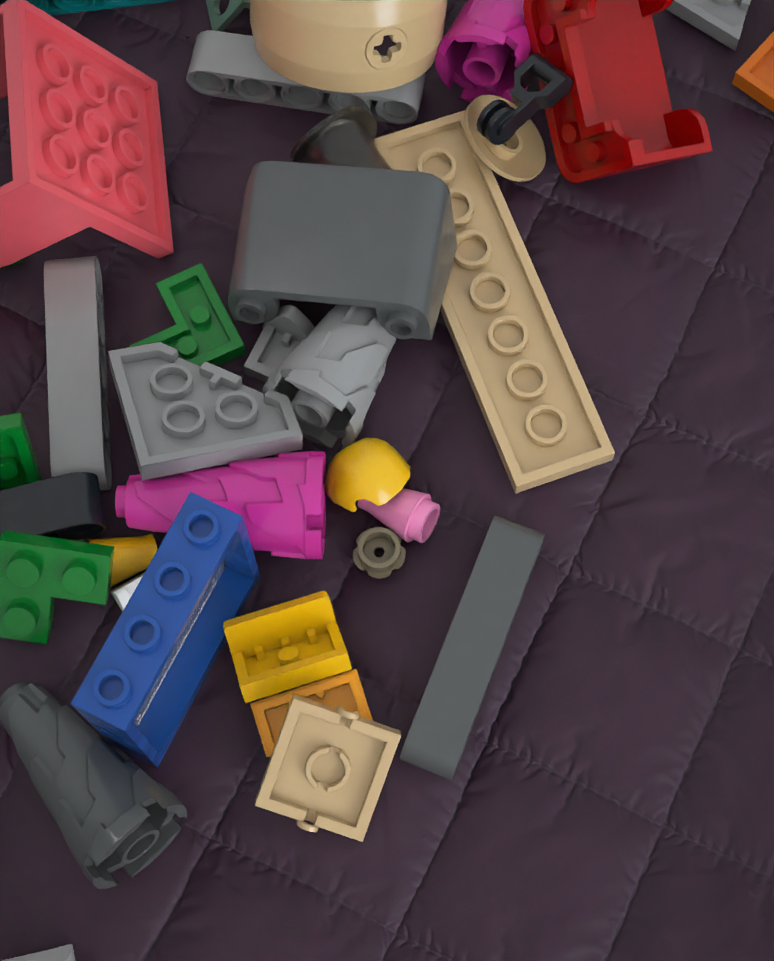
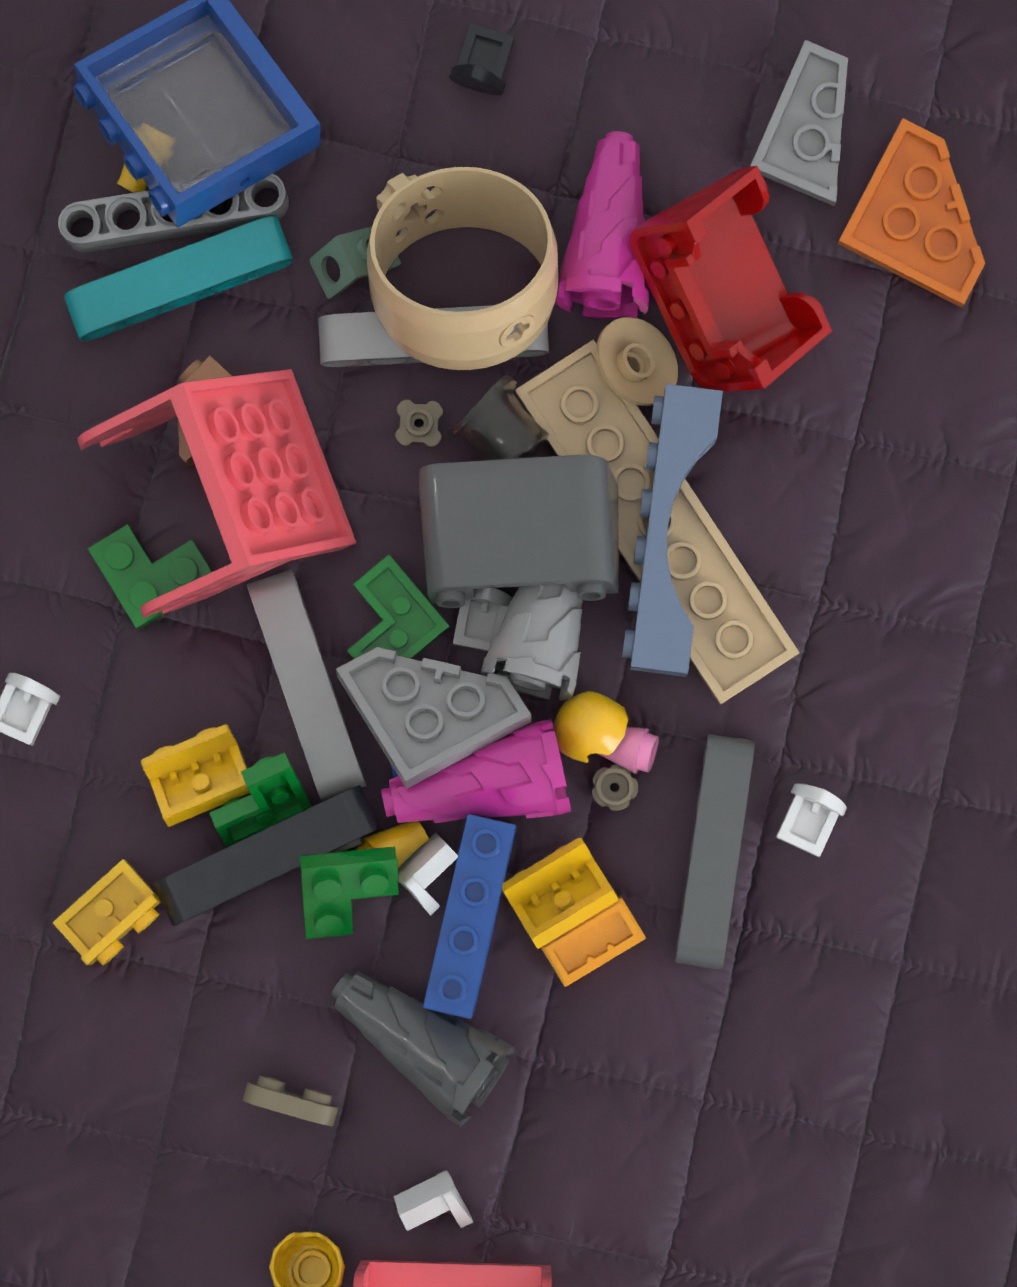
camera: 10 degrees left, 15 degrees up
tan plate [255,694,401,842] -> none
black piece [476,53,573,145] -> none
none -> dark tan plate [395,400,443,447]
none -> sand blue arch [622,384,723,677]
none -> white tile [775,784,847,857]

